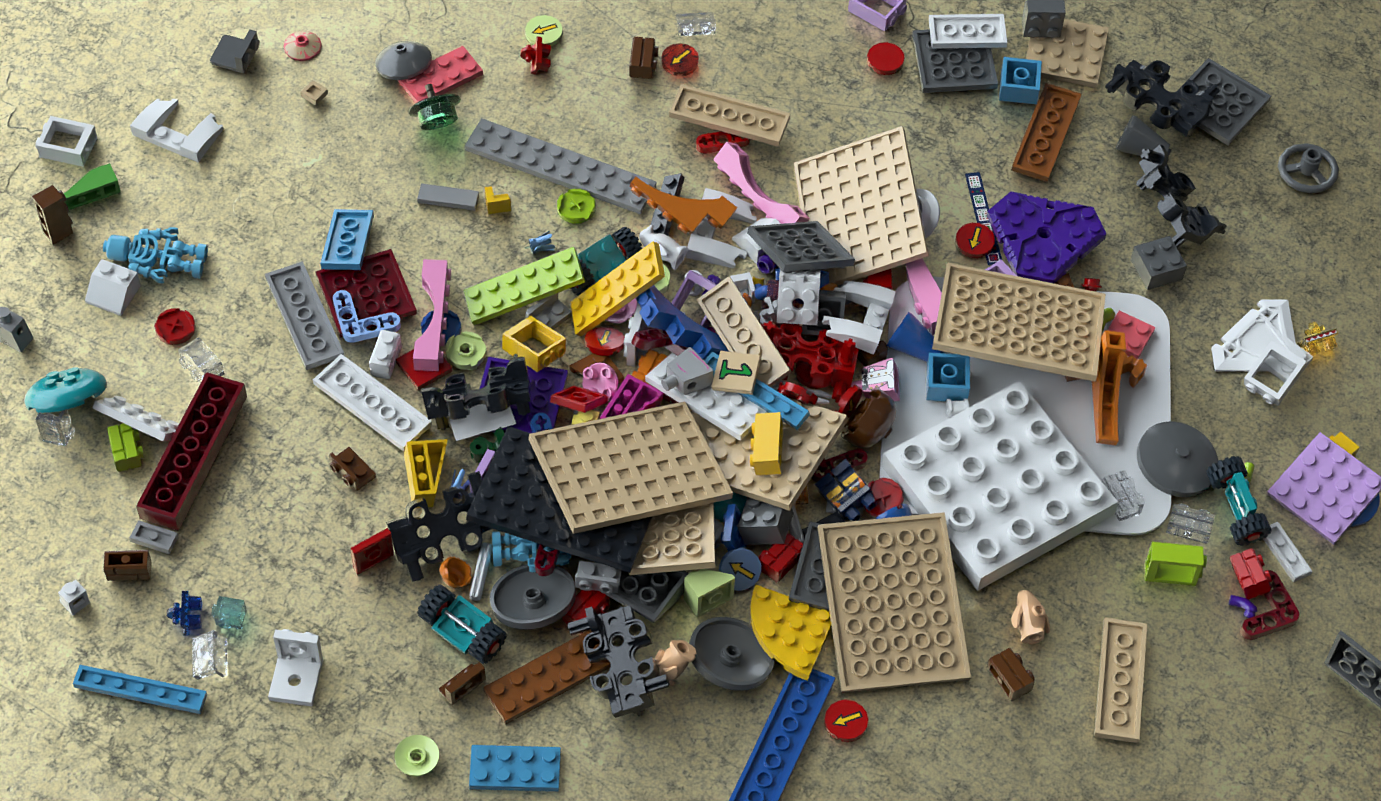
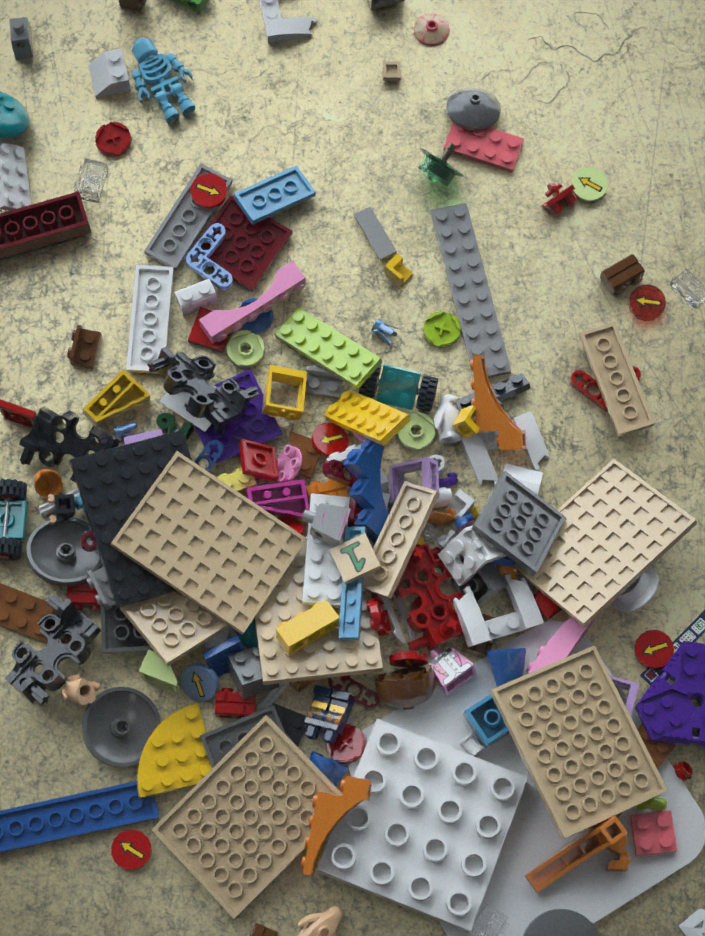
camera: 55 degrees right, 15 degrees up
bright pink arch [713,142,810,224] -> none
none -> black piece [47,494,75,525]
none -> red tile [190,173,228,209]
none -> orange arch [301,776,373,875]
none -> yellow panel [452,405,480,438]

